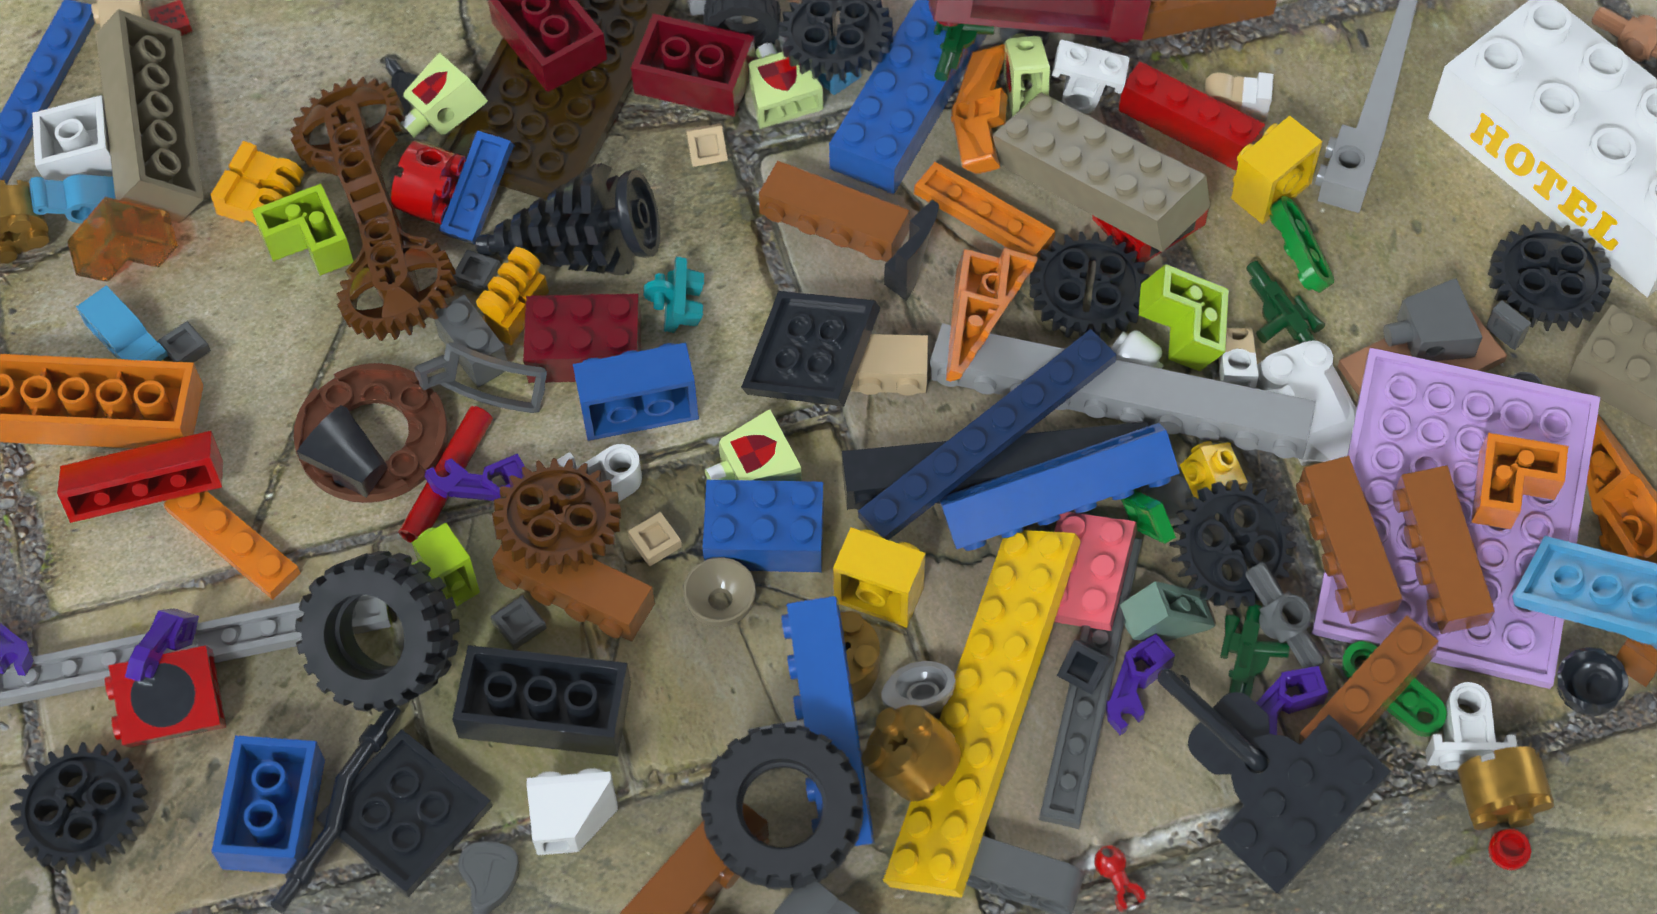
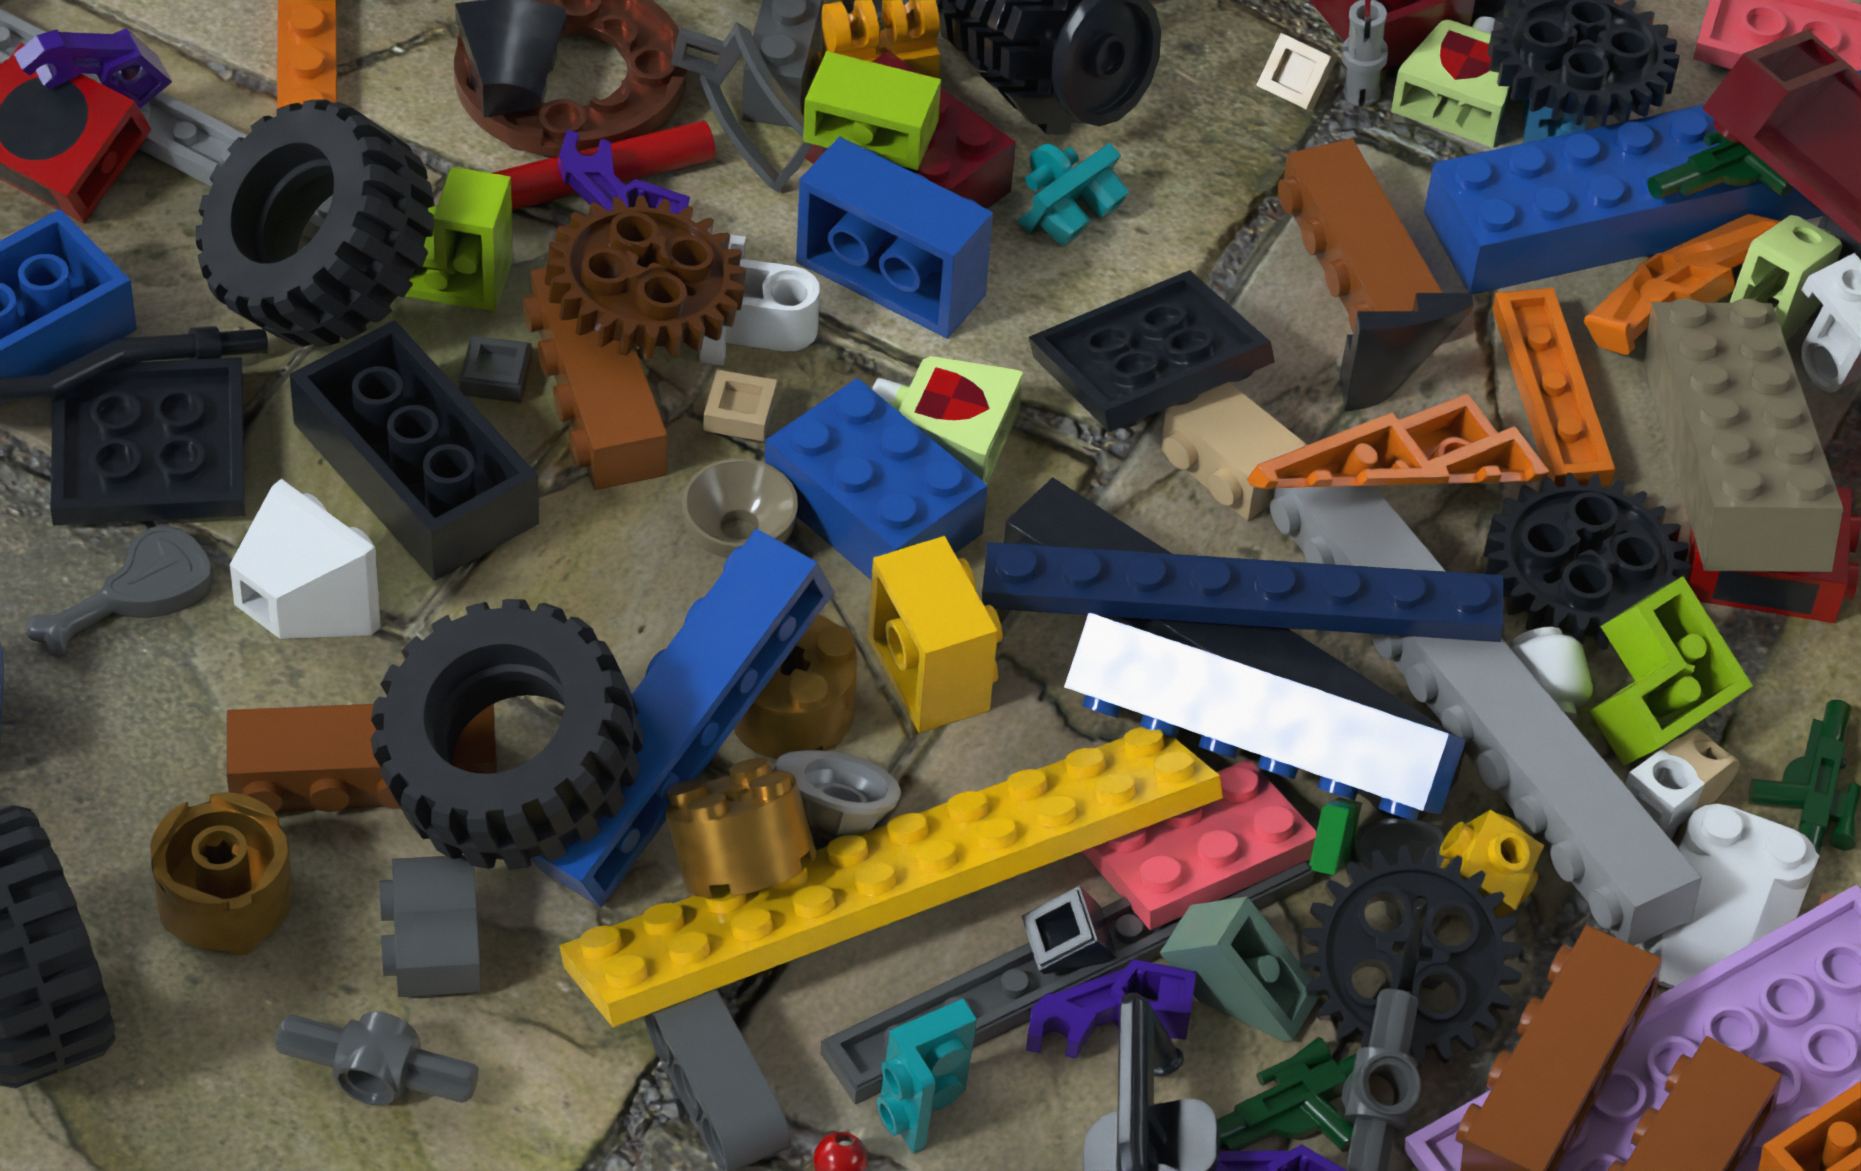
camera: 40 degrees right, 10 degrees down
none -> lime brick [803,51,941,170]
none -> teal bracket [877,998,977,1153]
none -> light grey pin [1342,0,1388,106]

